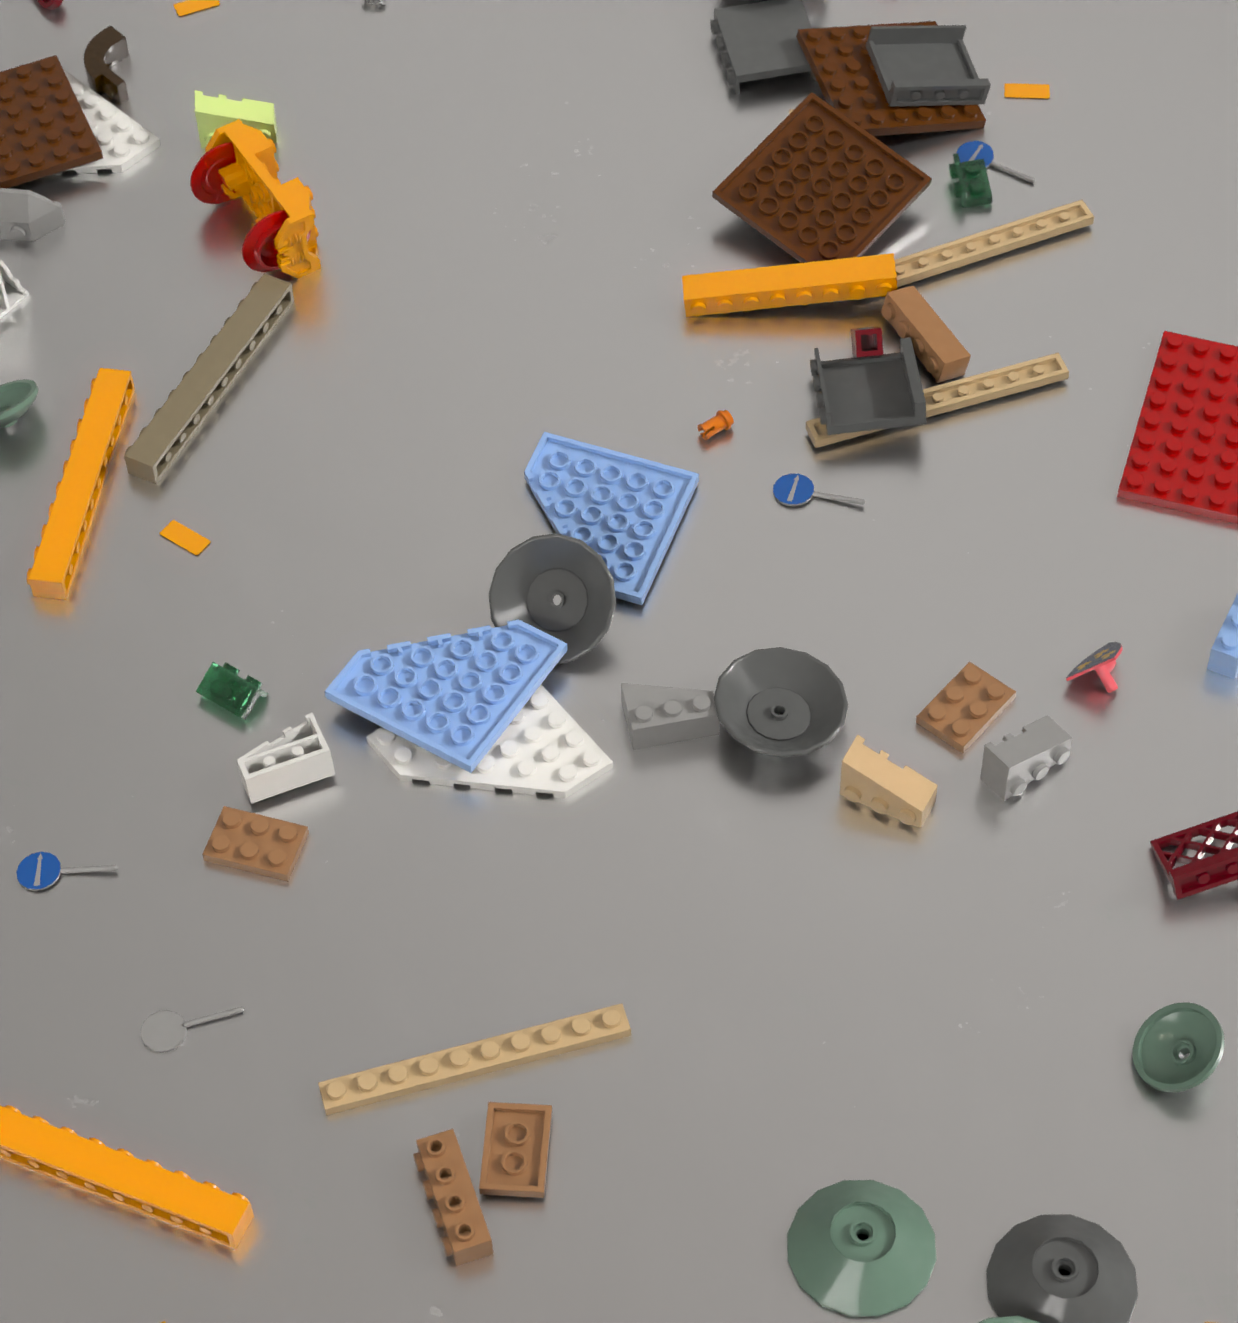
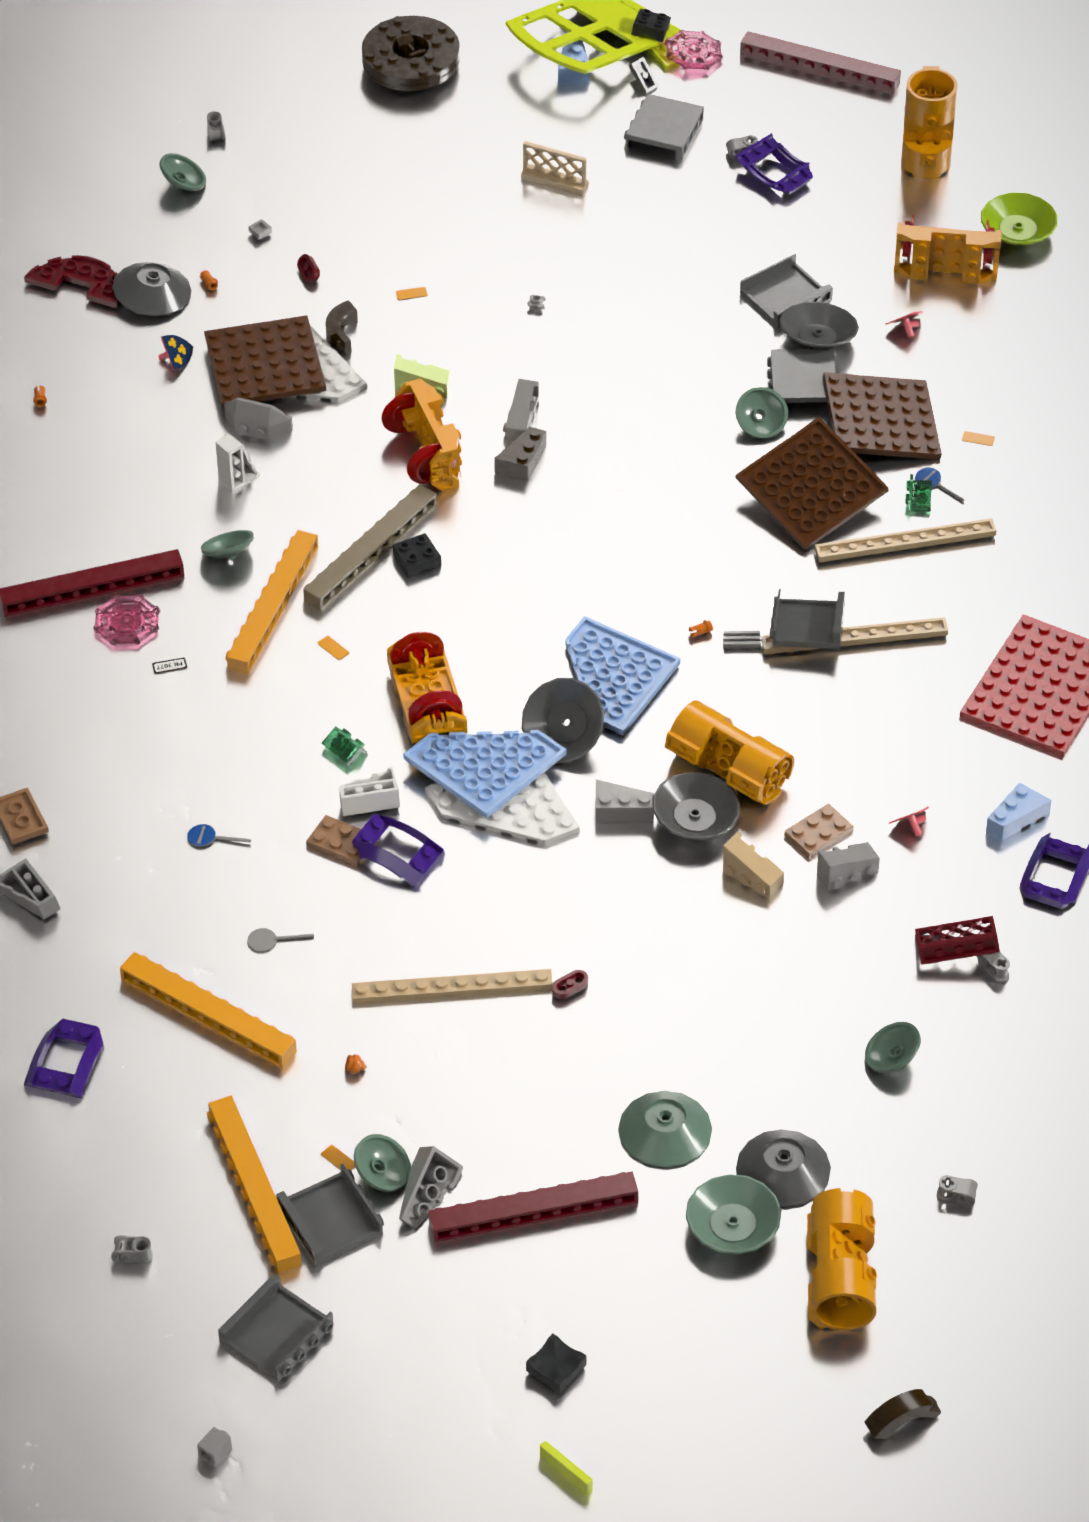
camera: 10 degrees right, 5 degrees down
medium nougat brick [413,1129,494,1266] -> none
medium nougat plate [479,1102,552,1198] -> none
light orange brick [682,253,897,317] -> none
blue piece [773,473,865,506] -> none
dark red brick [851,326,884,357] -> none
dark grey panel [866,25,991,106] -> none
medium nougat brick [881,286,971,383] -> none
none -> orange plate [345,1054,367,1074]
none -> dark purple wedge [352,814,445,889]
none -> piece [386,632,468,744]
none -> black brick [392,533,442,578]
none -> wedge [494,427,547,482]
none -> light grey wedge [503,378,540,441]
none -> plate [552,969,589,999]
none -> light orange cylinder [664,700,795,805]
none -> light grey tile [723,630,761,649]
none -> sand green dish [735,387,788,439]

